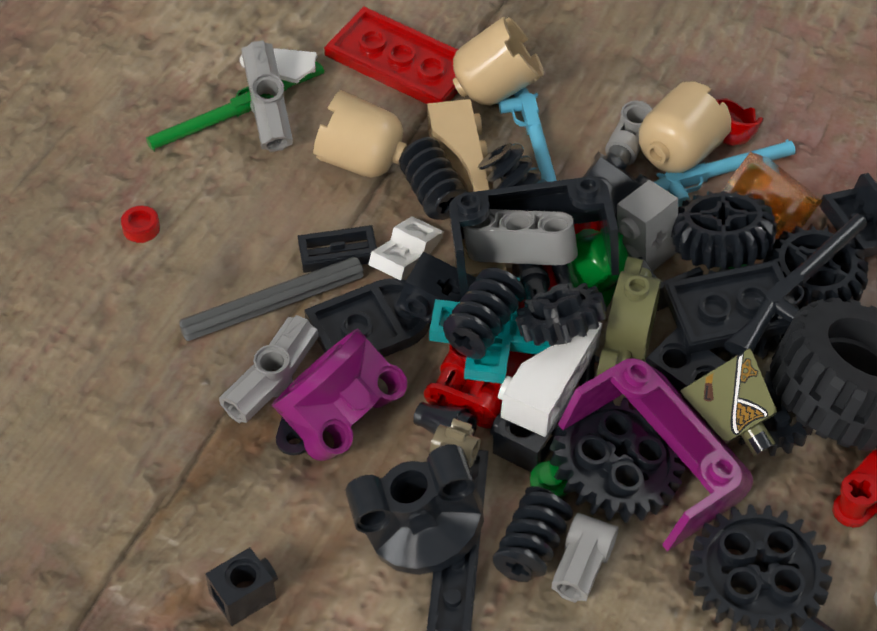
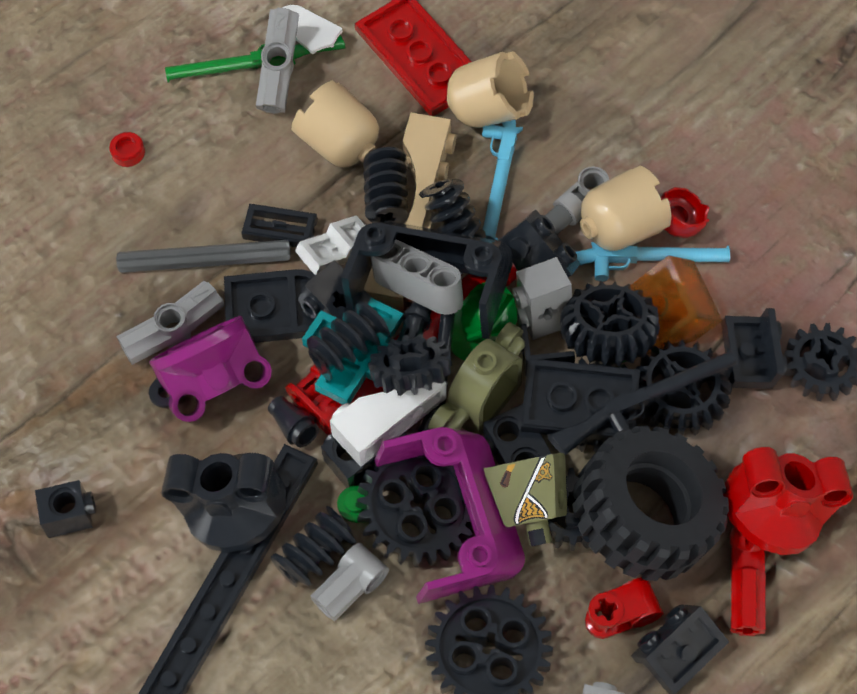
camera: 25 degrees right, 10 degrees up
dark tan gear [430,418,481,468] -> none

